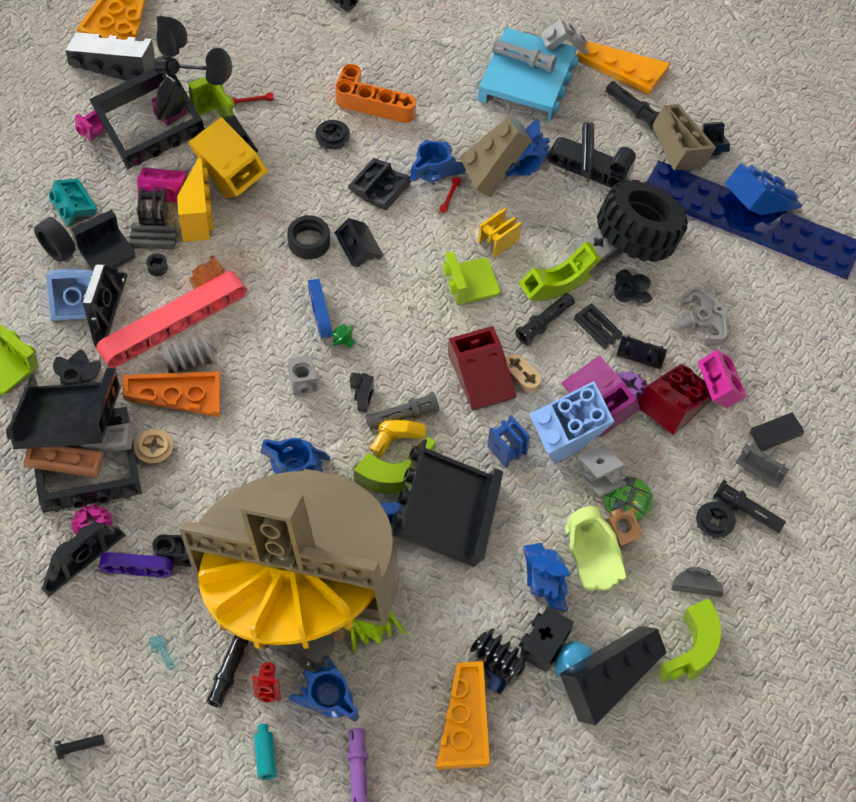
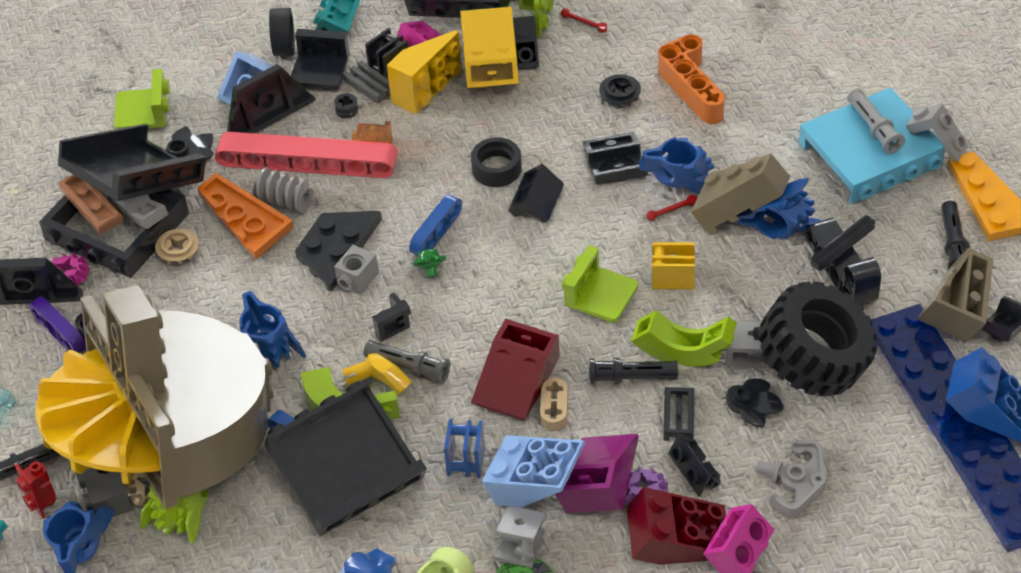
camera: 50 degrees right, 10 degrees down
none -> black wing [295,211,382,292]

